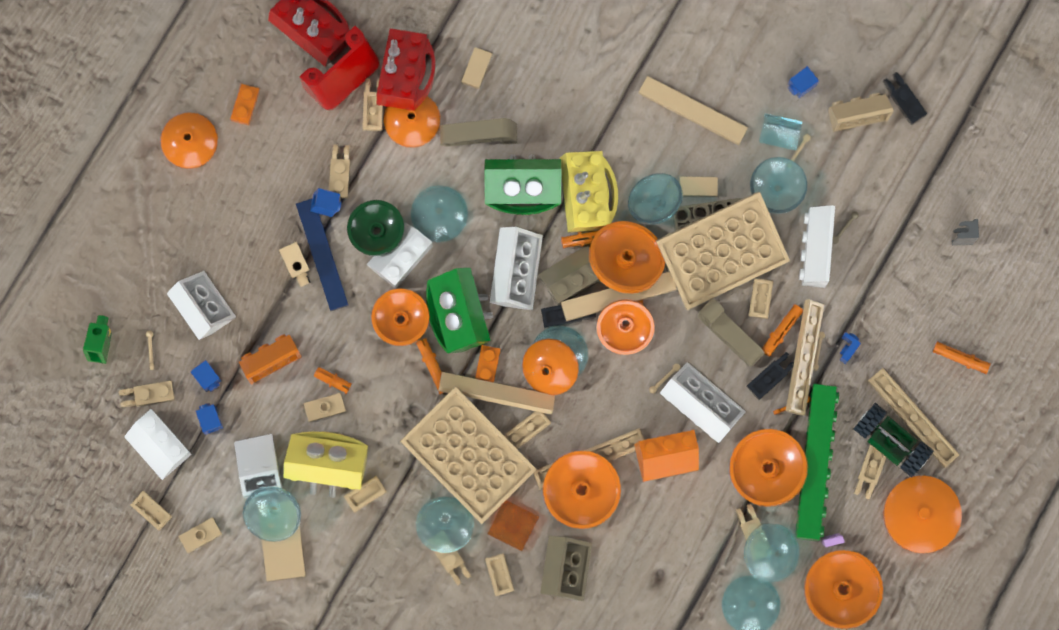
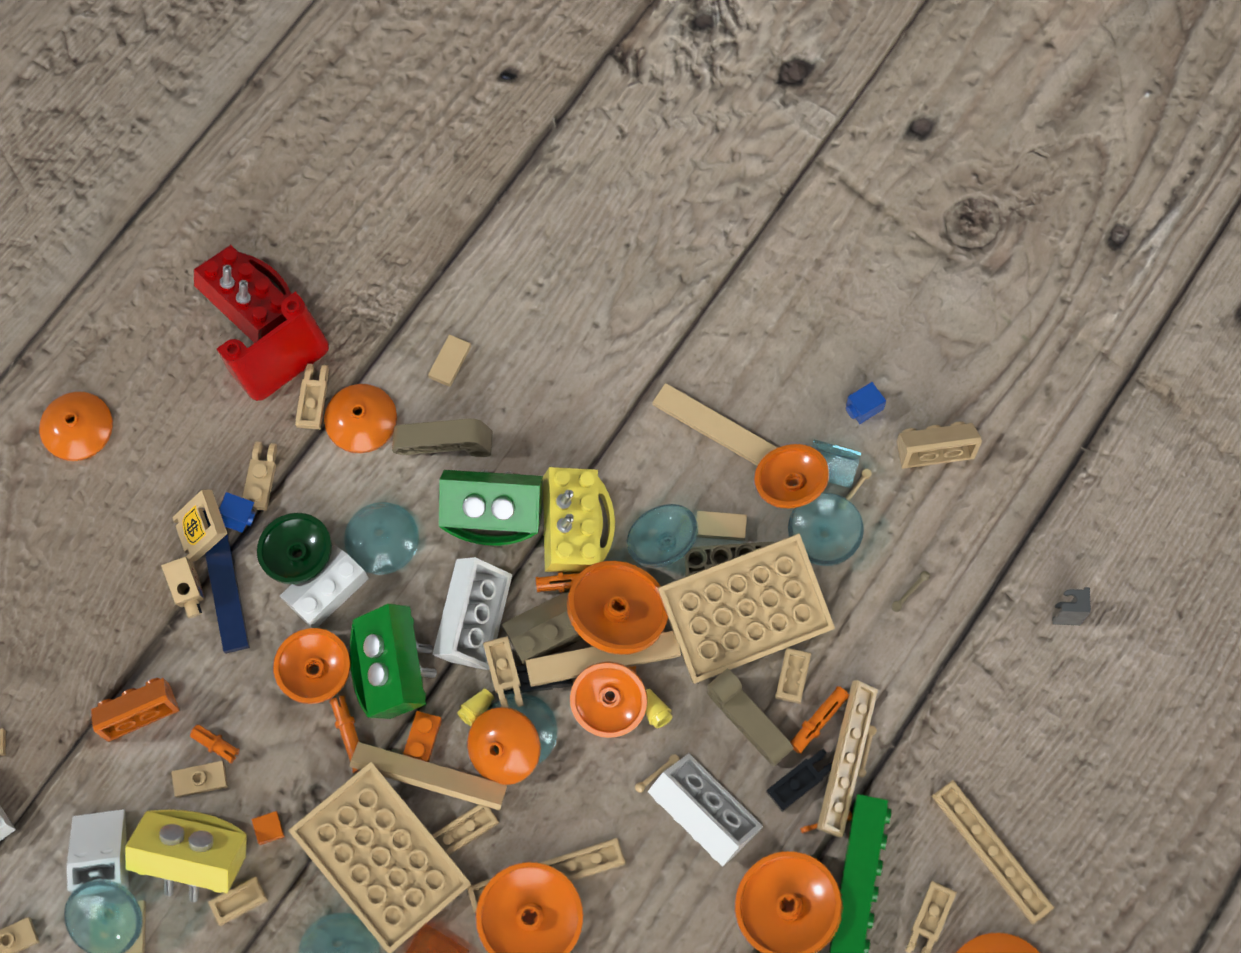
camera: 10 degrees right, 10 degrees down
white slope [167,271,236,340] -> none
blue brick [190,360,221,392] -> none
blue brick [196,403,223,435] -> none
orange plate [230,84,260,126] -> none
red piece [376,28,435,111] -> none
orange slope [634,430,699,482] -> none
white slope [799,205,835,288] -> none
blue bracket [840,332,861,364] -> none
plate [853,402,934,478] -> none
black hinge [883,72,928,125] -> none
orange pin [932,341,991,374] -> none
none -> tan container [172,490,228,562]
none -> orange tile [252,811,285,845]
none -> light yellow cone [457,688,495,726]
none -> tan hinge [483,636,524,707]
none -> light yellow cone [645,689,673,728]
none -> orange dish [754,444,829,508]

